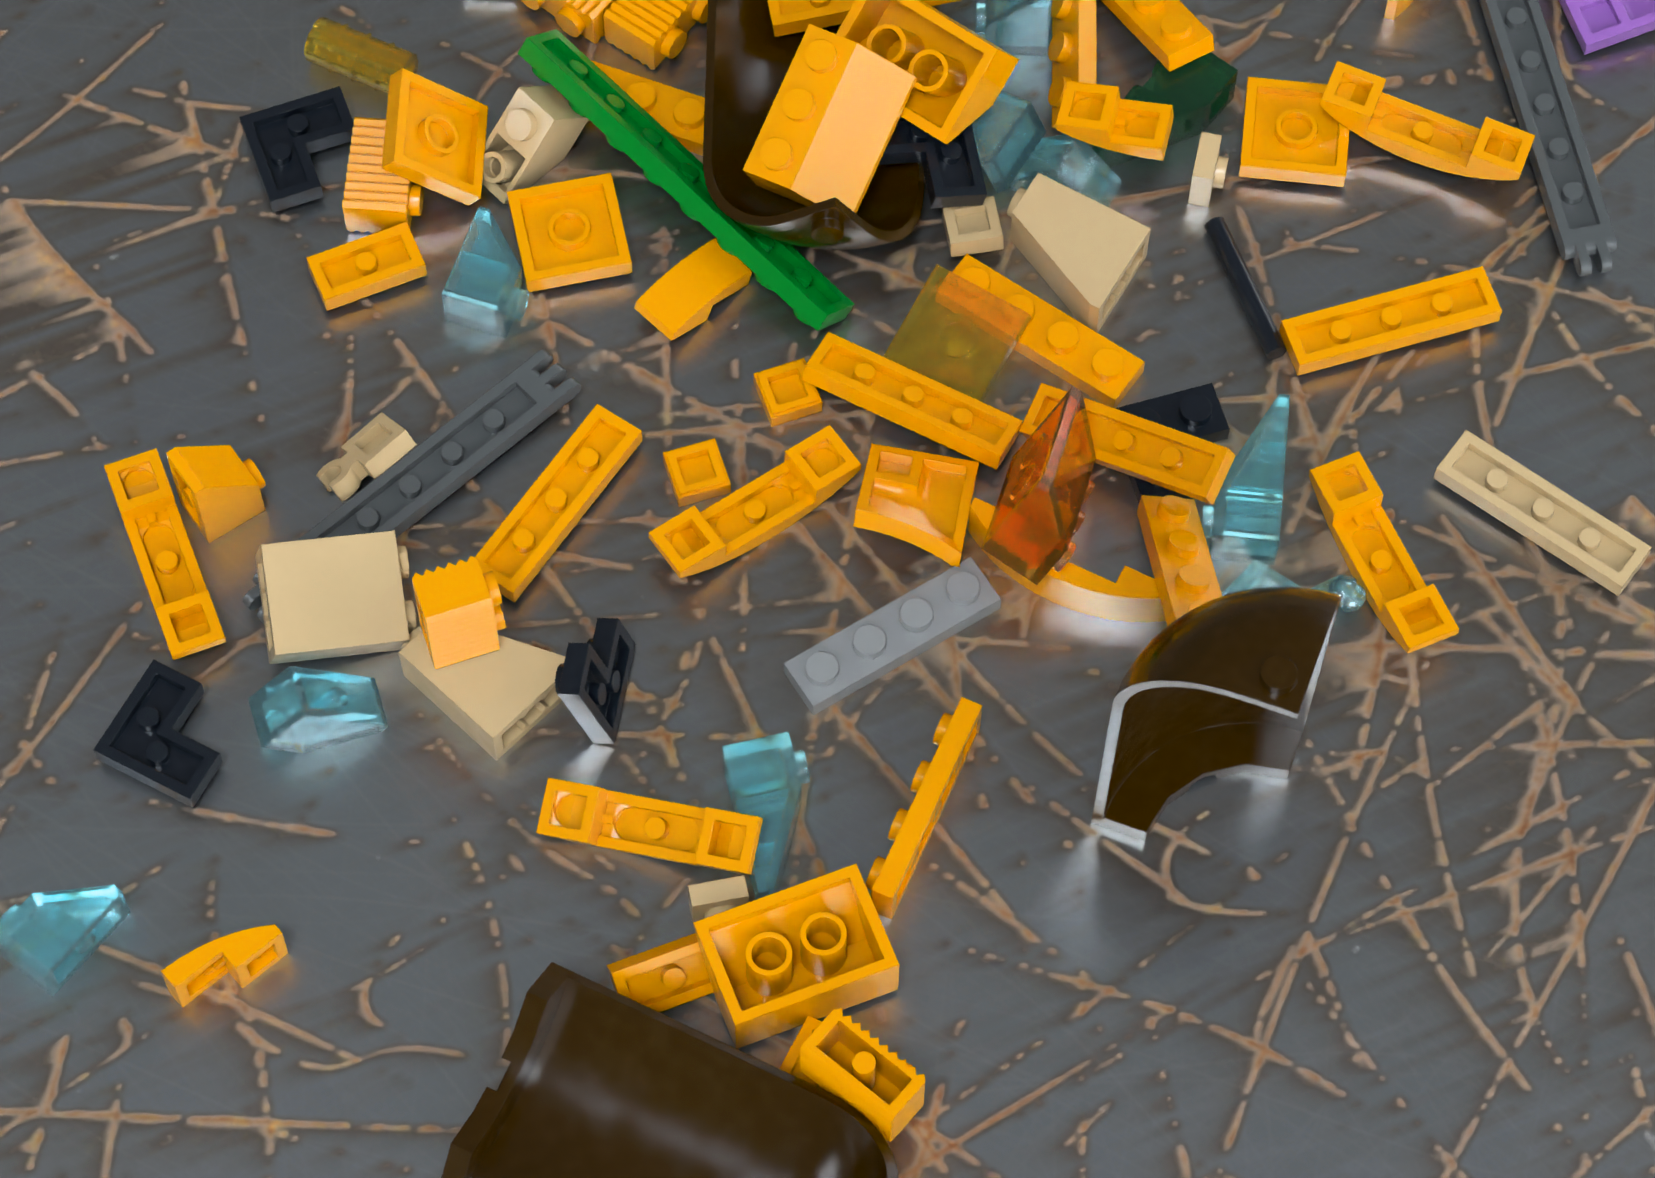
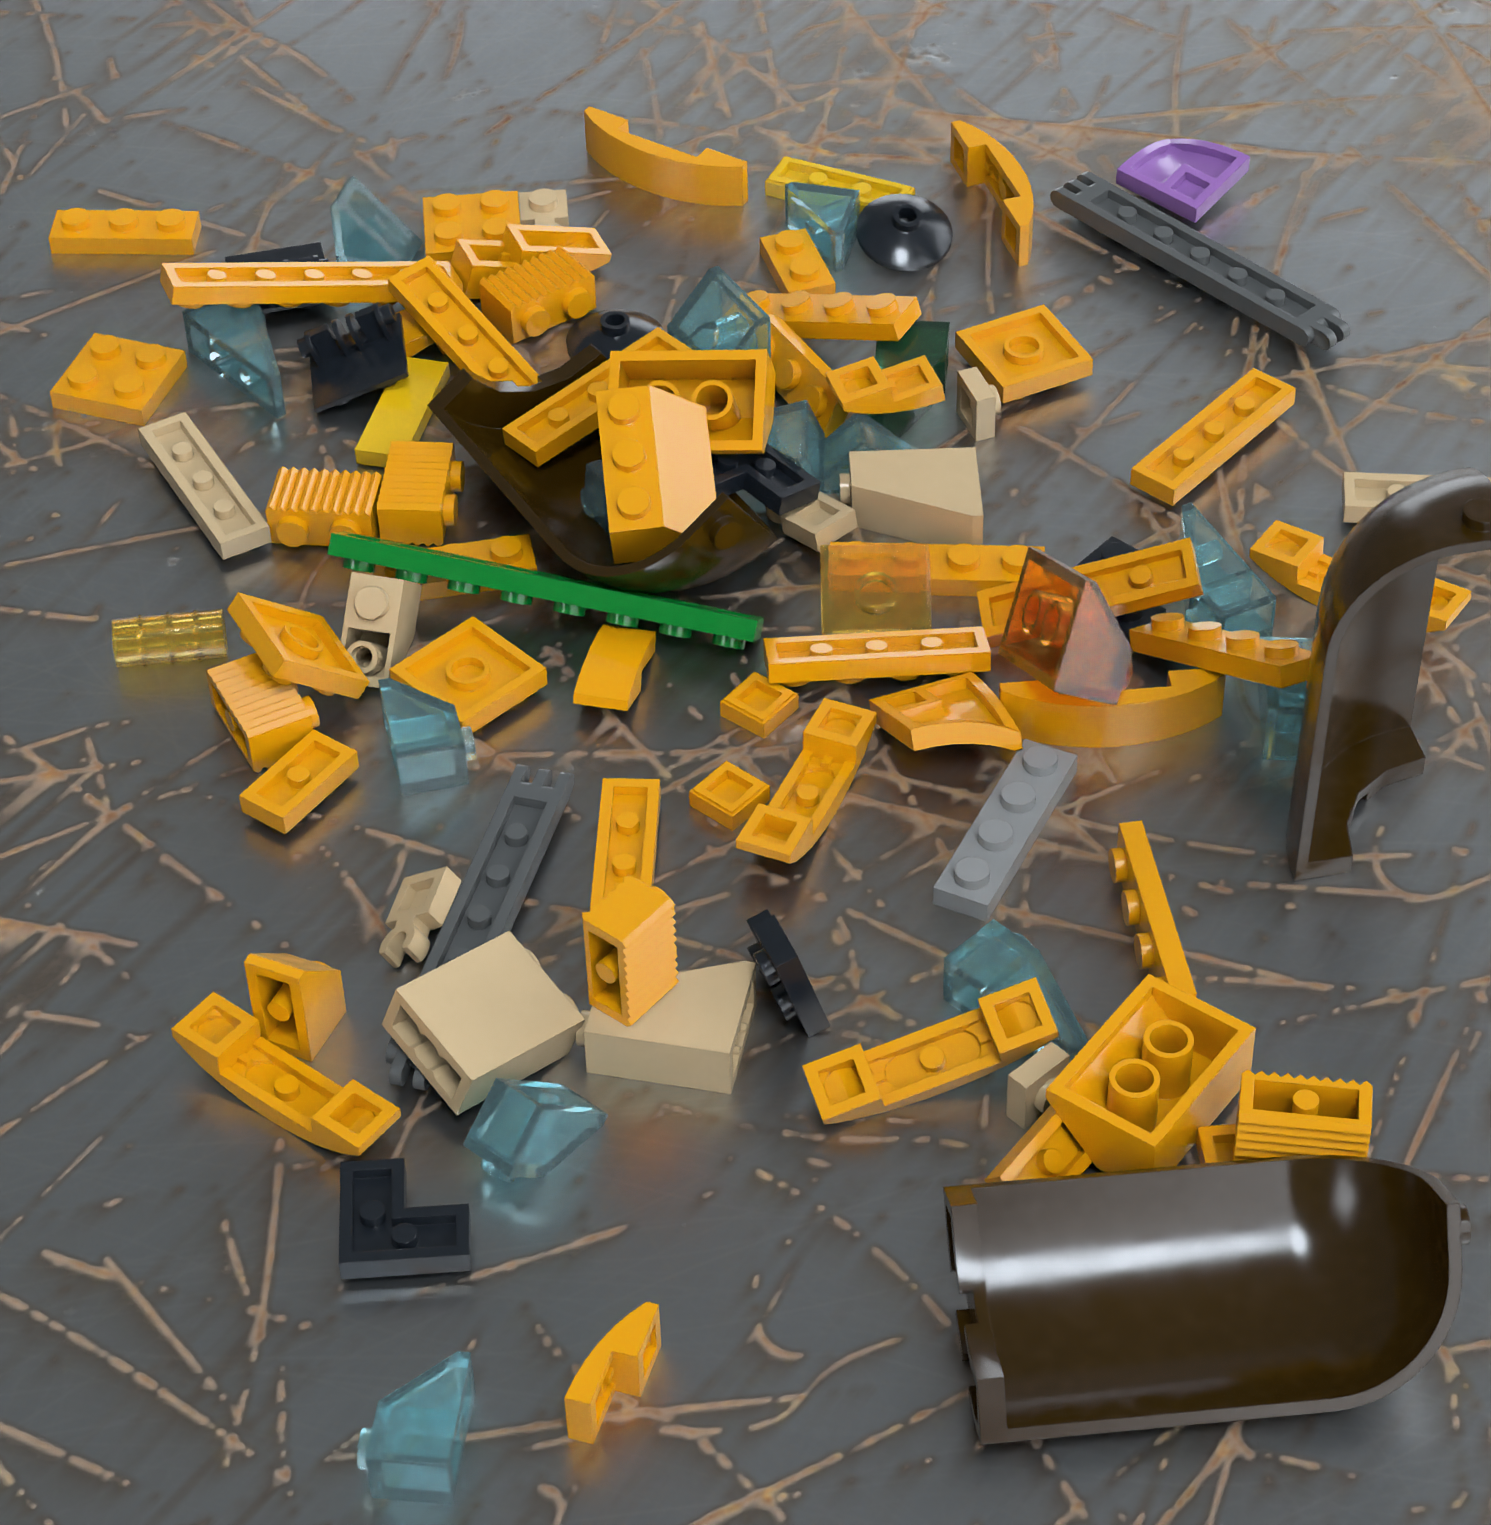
camera: 30 degrees left, 20 degrees down
black plate [239,86,354,213] -> none
black bar [1204,217,1287,360] -> none
light orange slope [1319,61,1535,180] -> none

